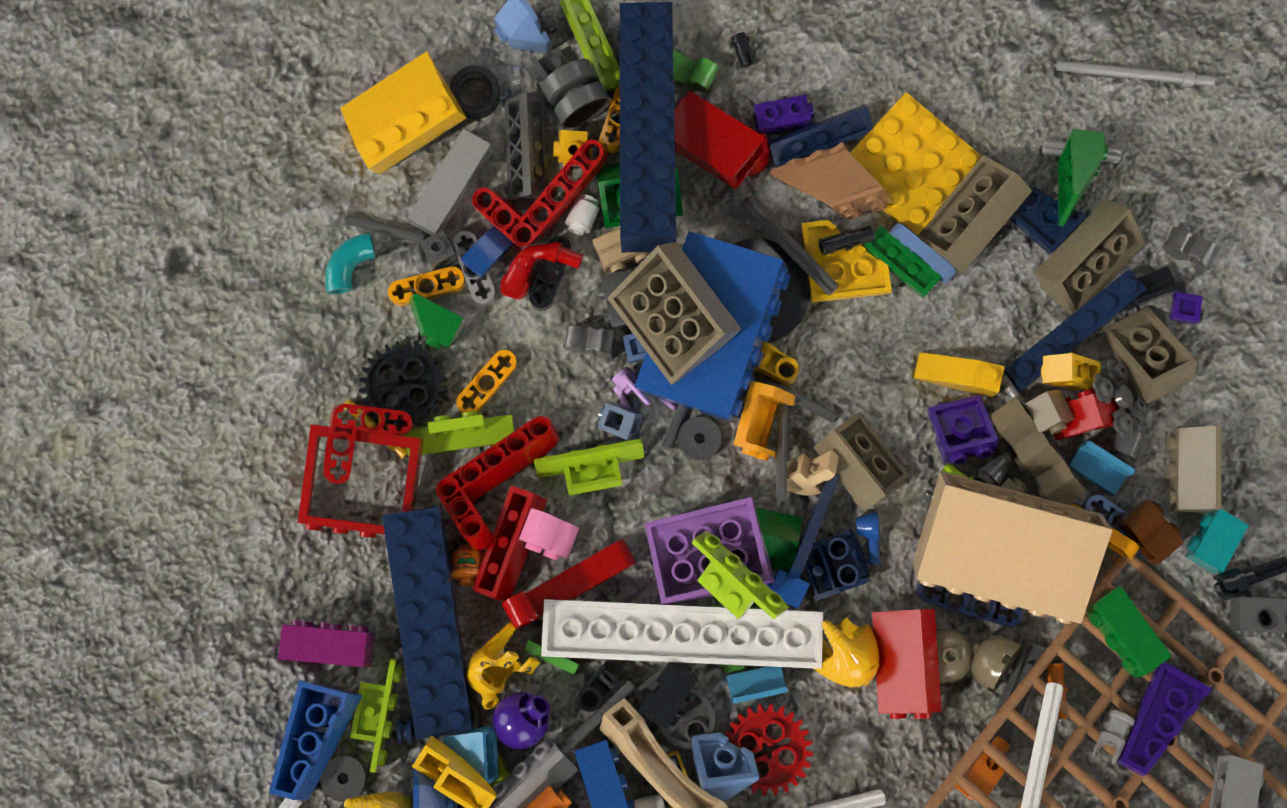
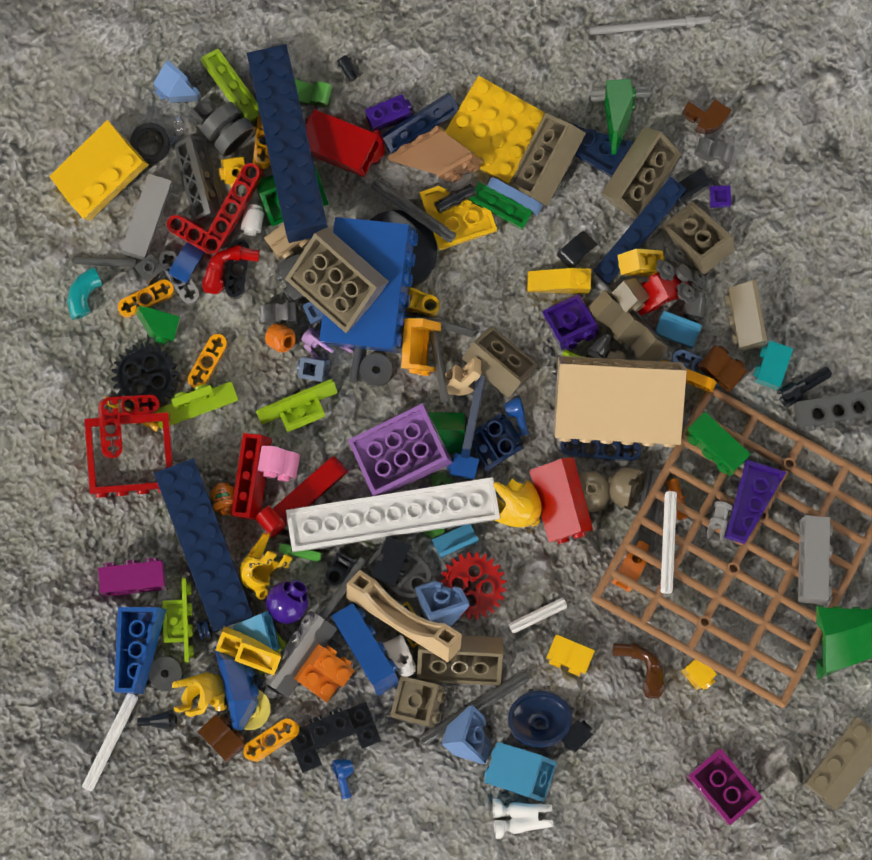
camera: 15 degrees left, 0 degrees up
red beam [436,416,559,550] -> none
lime bracket [692,531,789,619] -> none
none -> orange head [265,323,296,353]
none -> black panel [557,231,597,268]
none -> reddish brown brick [682,99,732,134]

